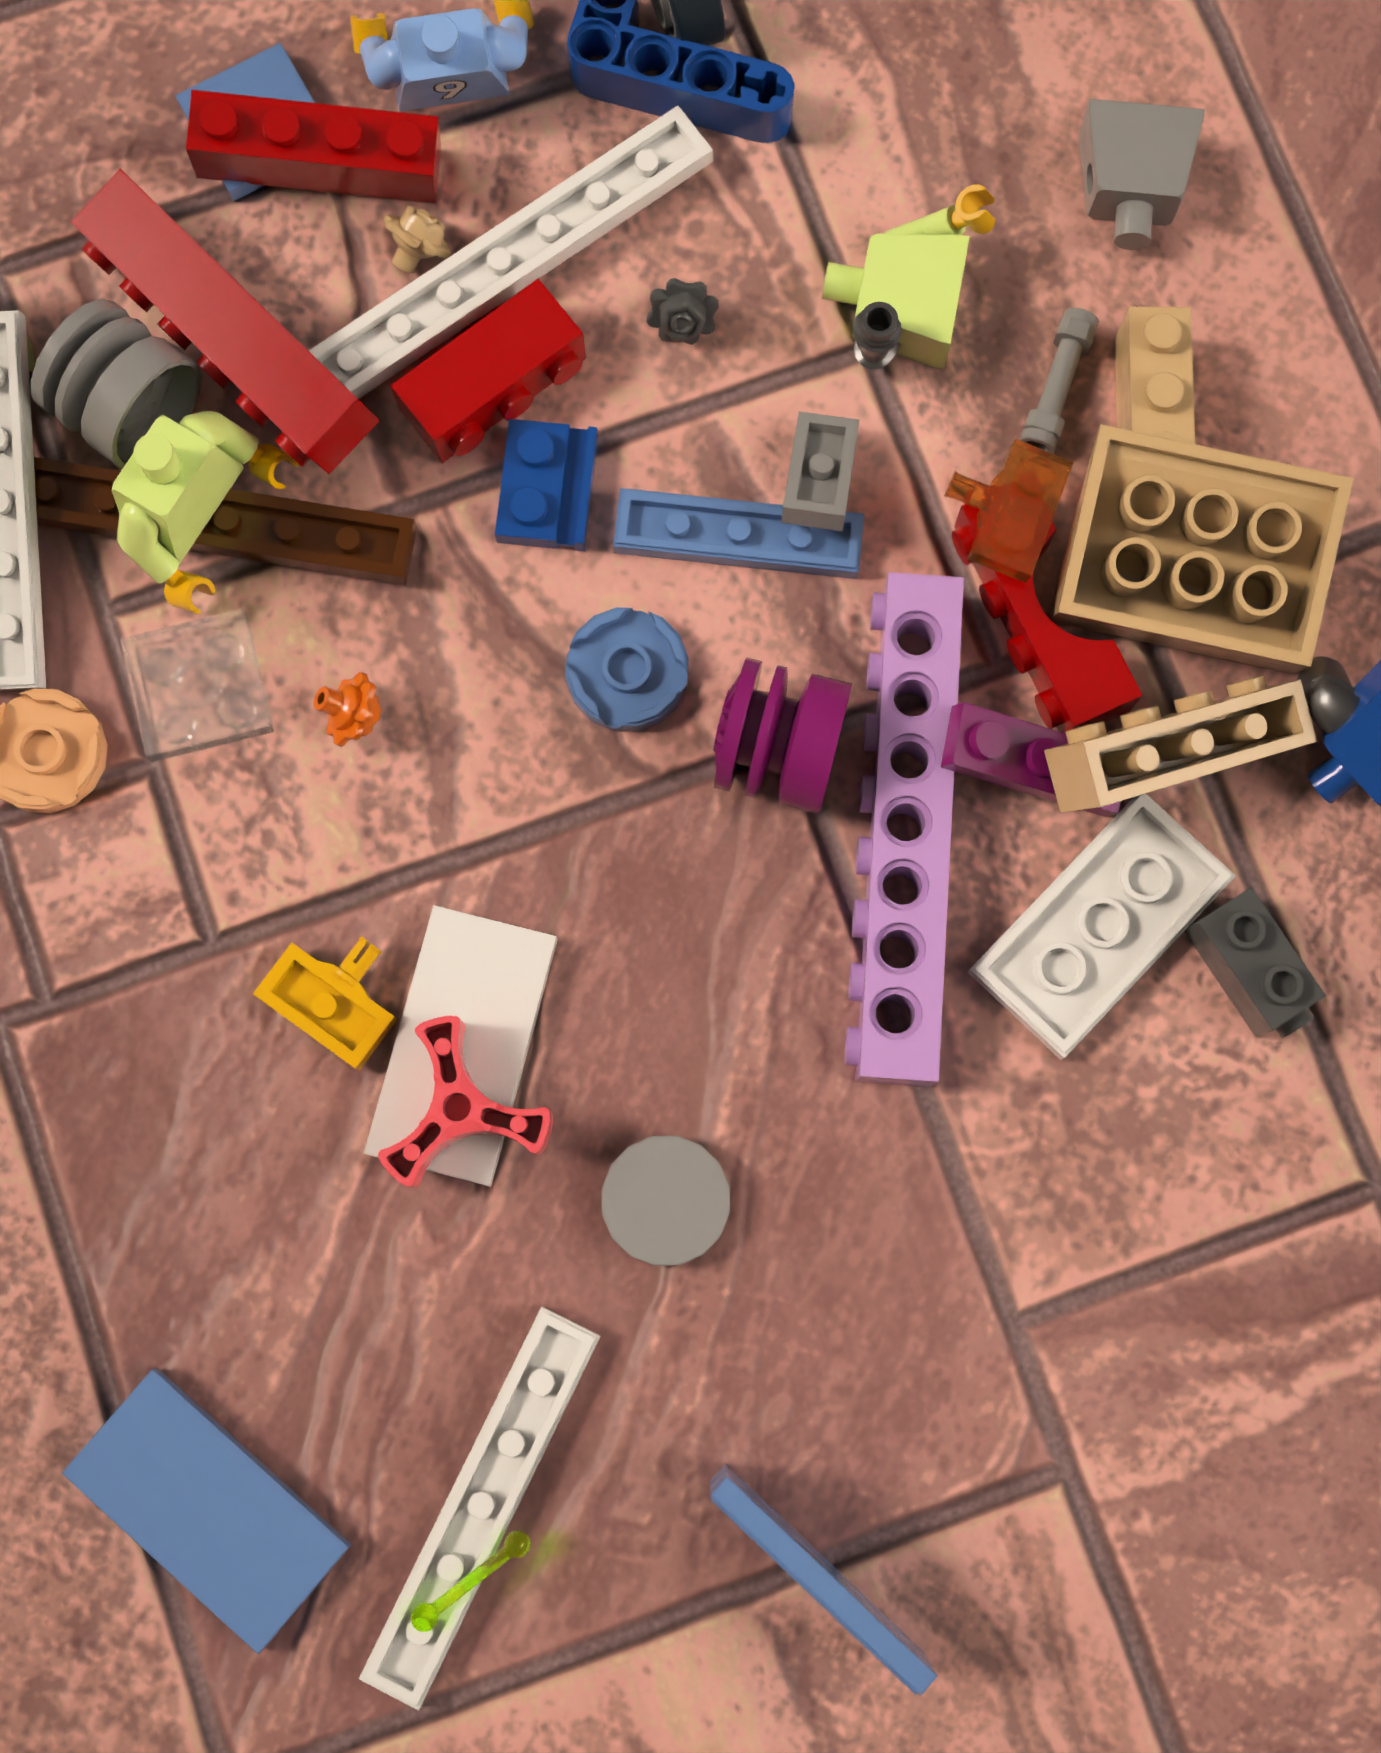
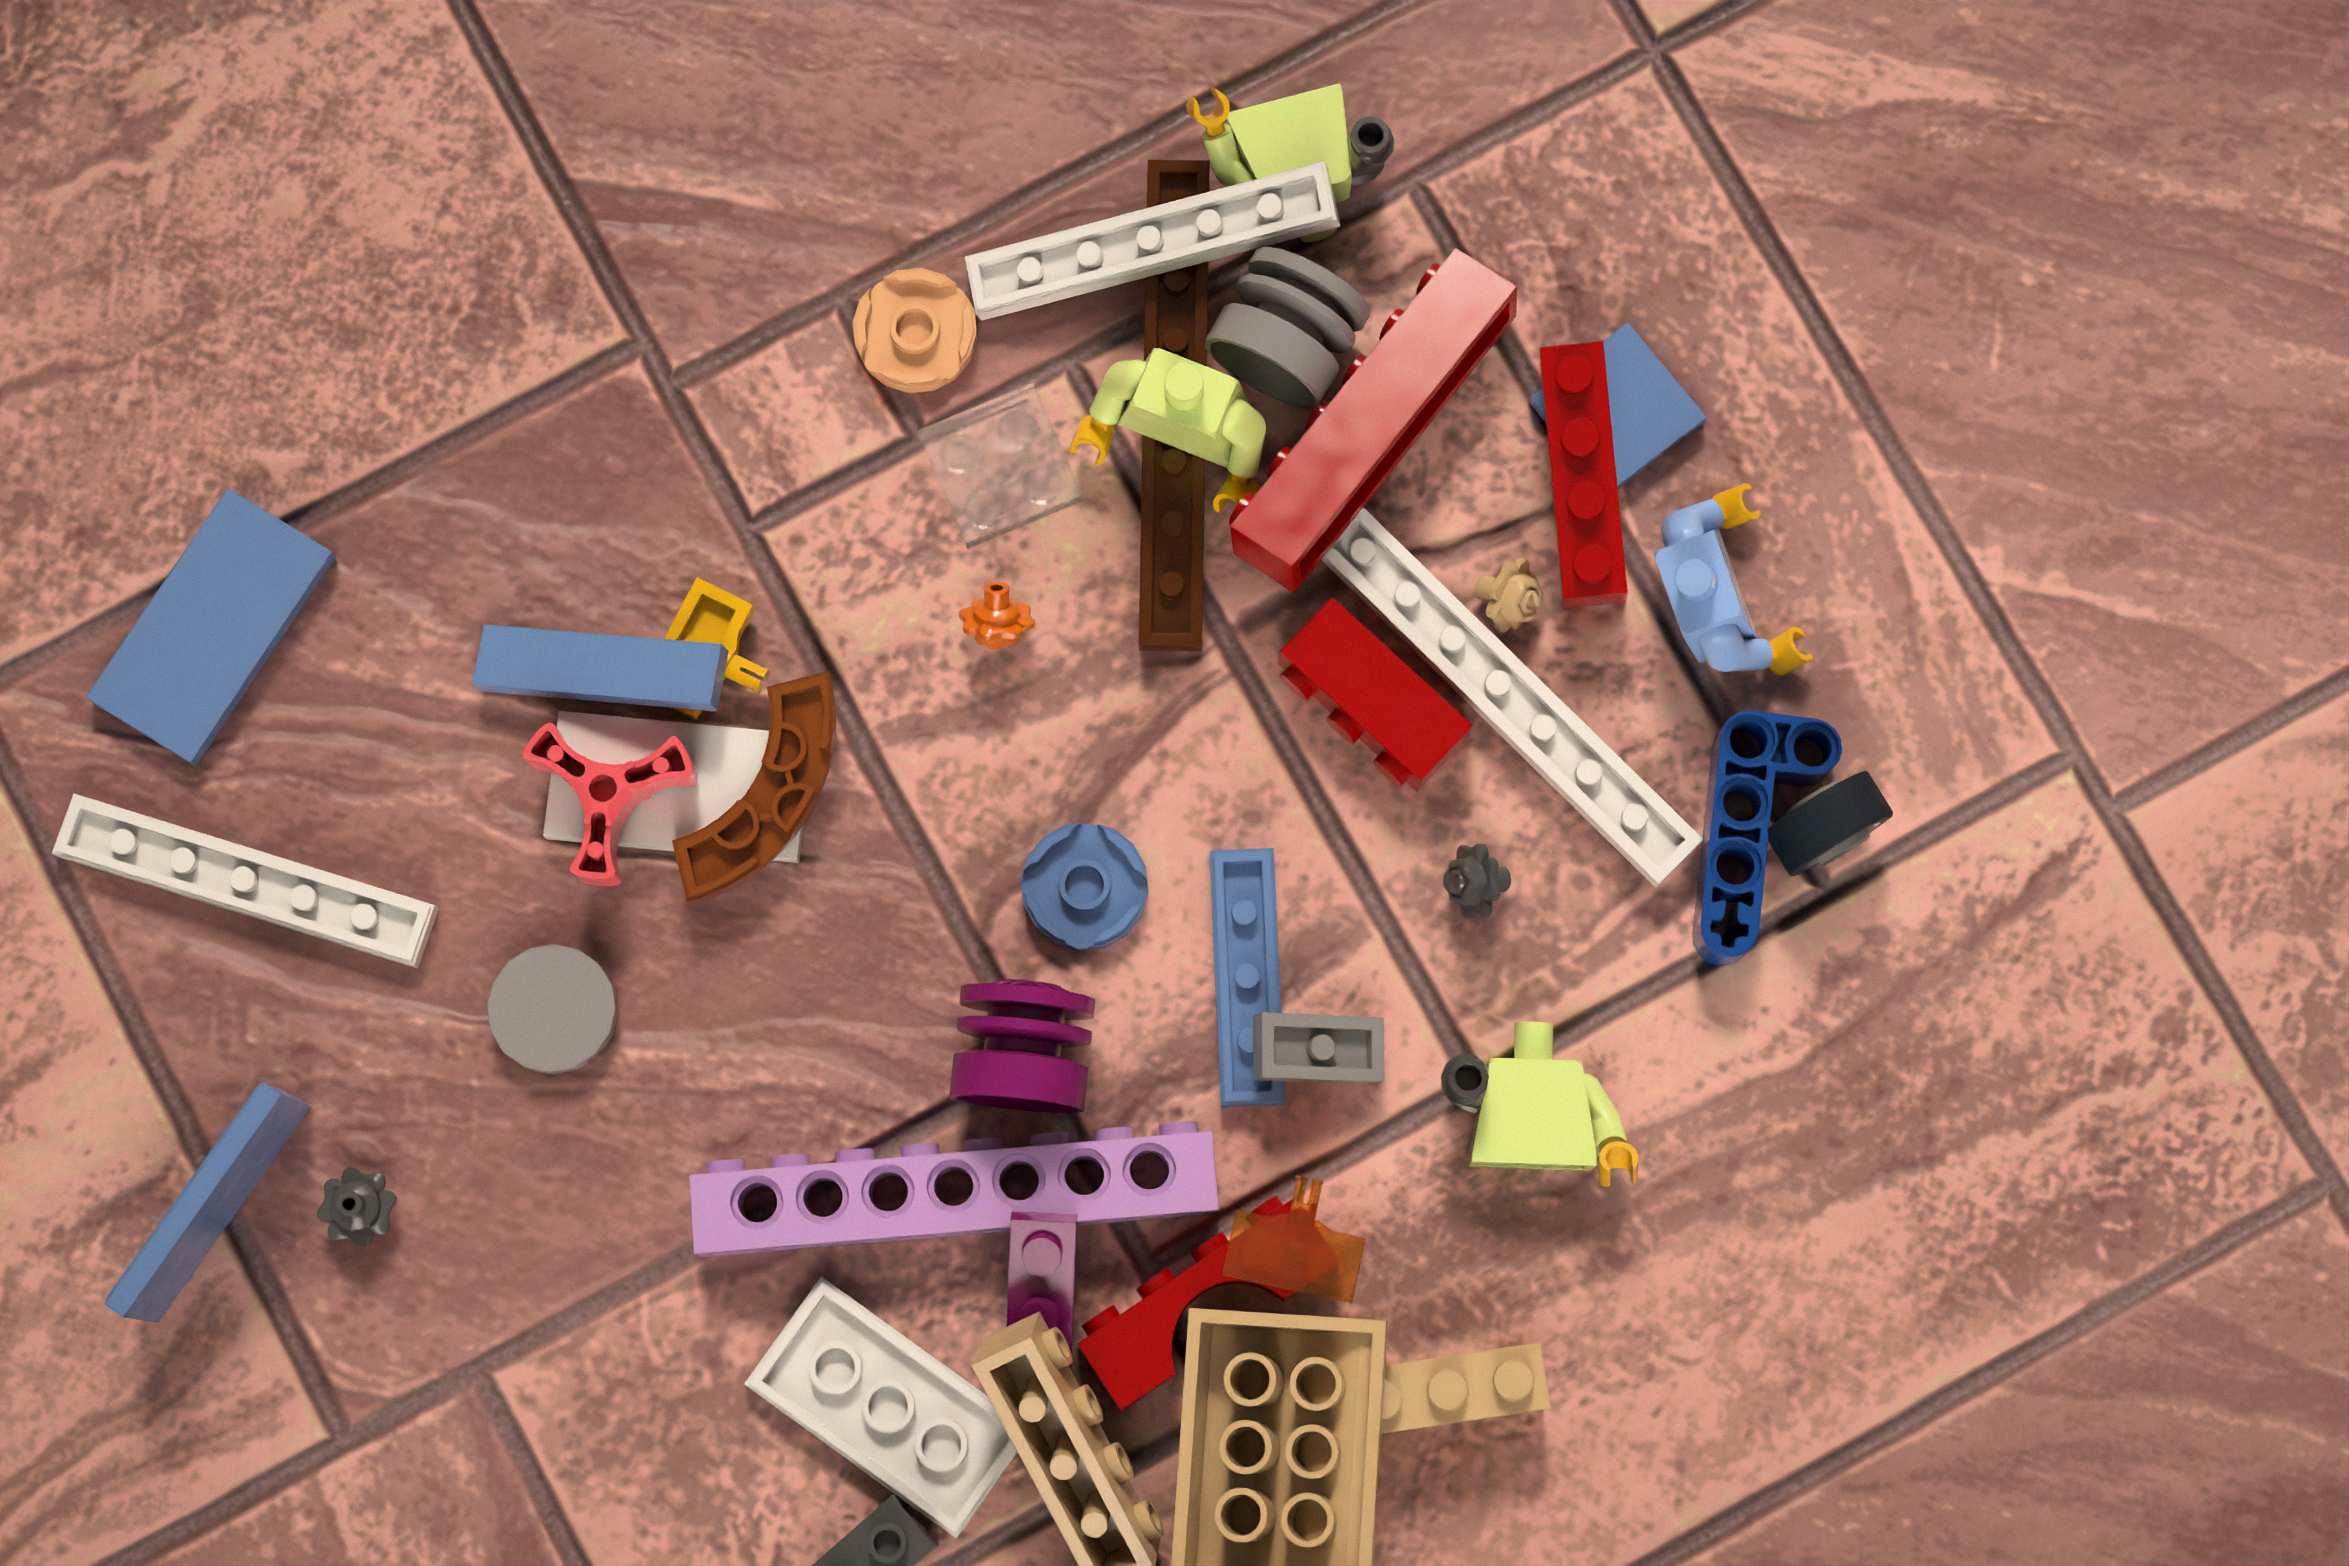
camera: 80 degrees right, 0 degrees up
clear neon green hinge [411,1530,531,1632] -> none
blue plate [495,419,598,551] -> none
light grey bar [1019,308,1099,456] -> none
light grey torso [1078,99,1204,250] -> none
none -> dark grey plant [317,1167,397,1246]
none -> medium blue tile [472,624,729,712]
none -> dark orange tile [672,671,836,905]

